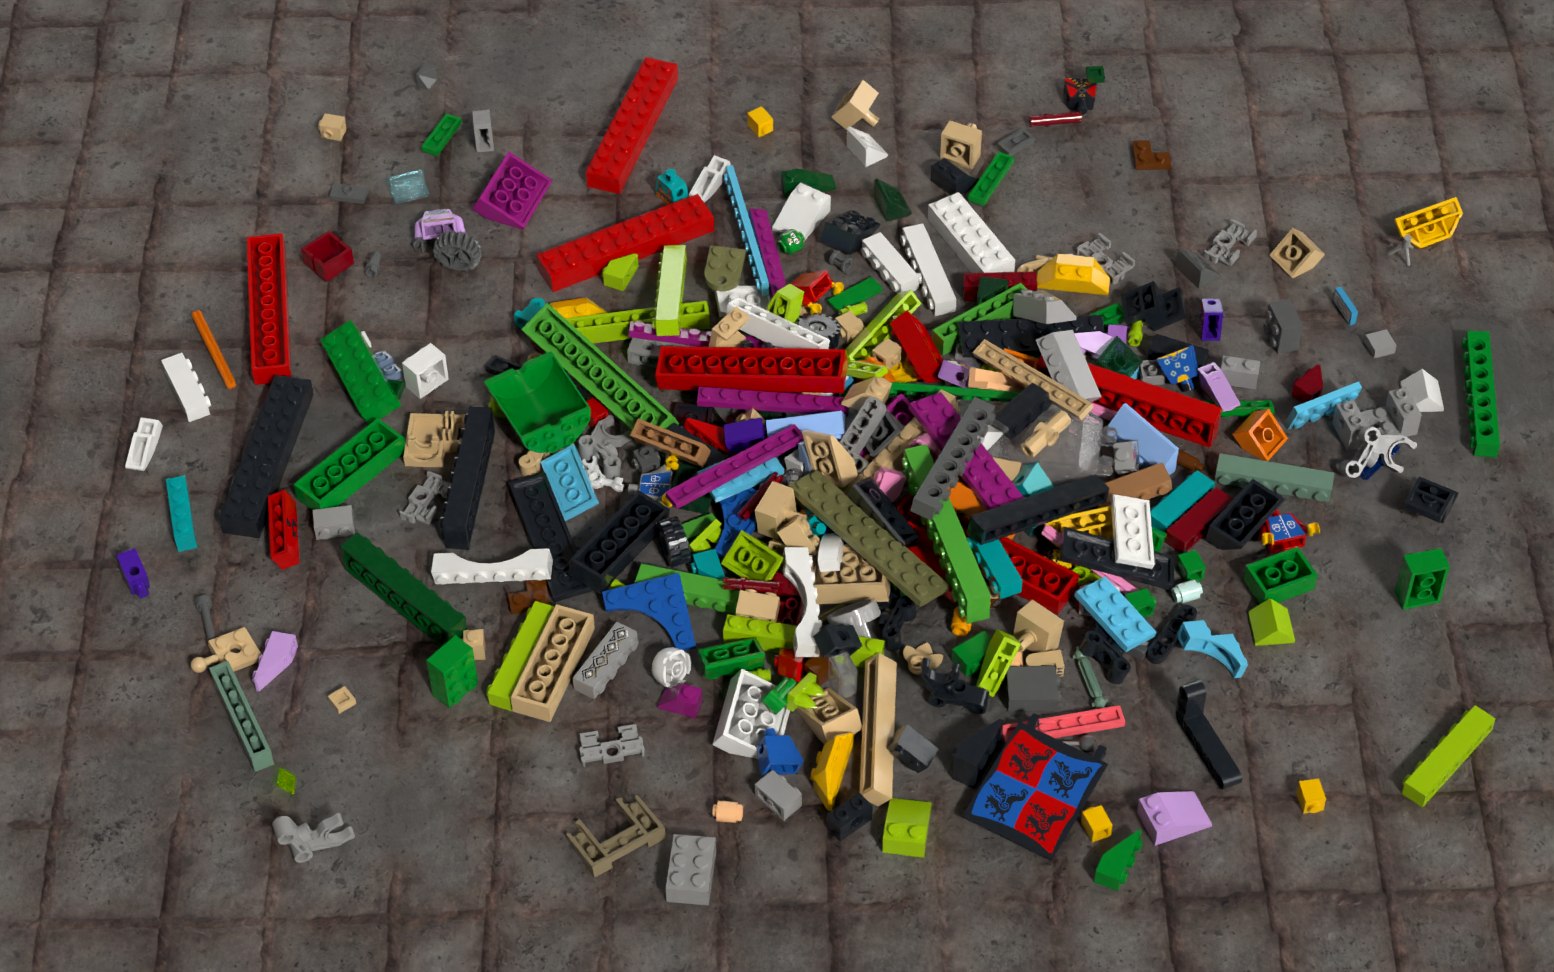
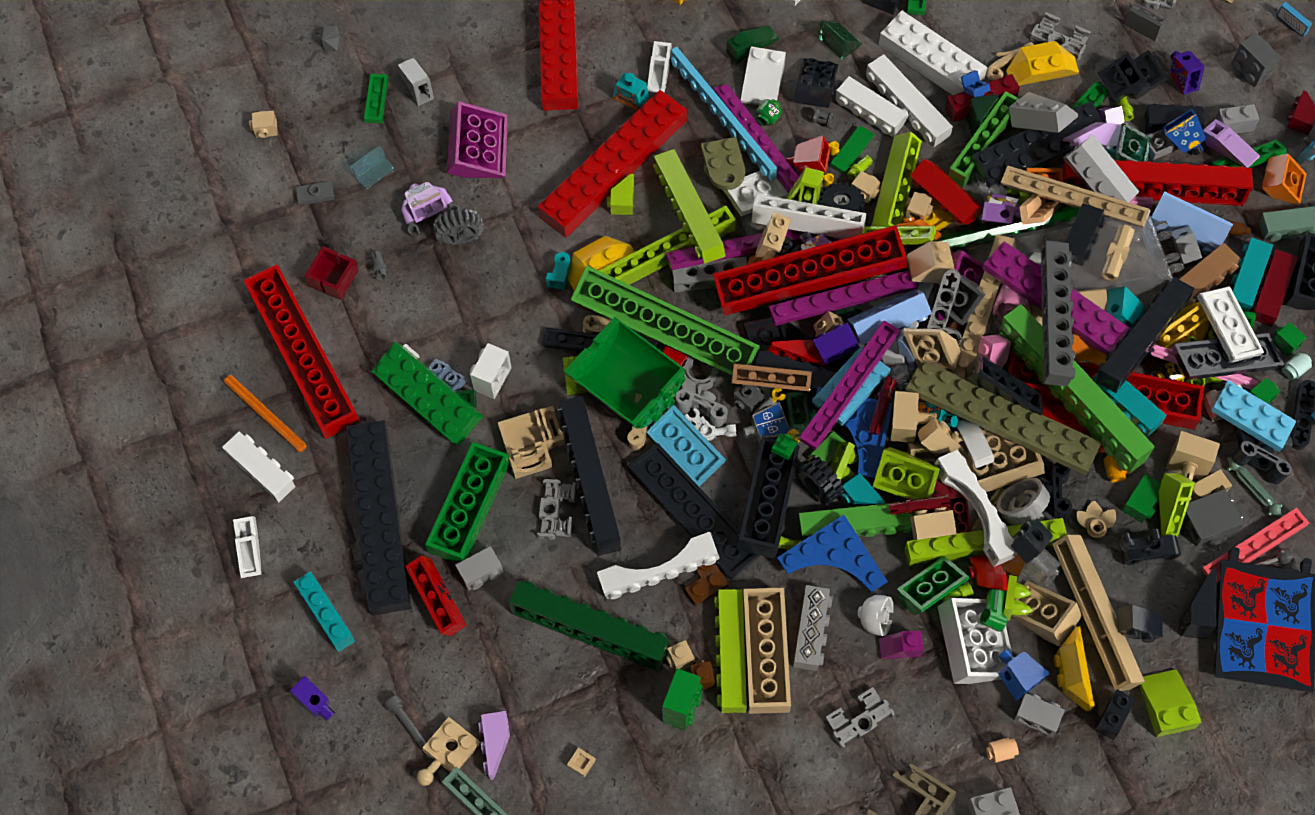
camera: 20 degrees left, 15 degrees up
none -> reddish brown brick [691,660,715,690]
none -> green tile [771,433,798,460]
none -> blue bracket [961,70,991,98]

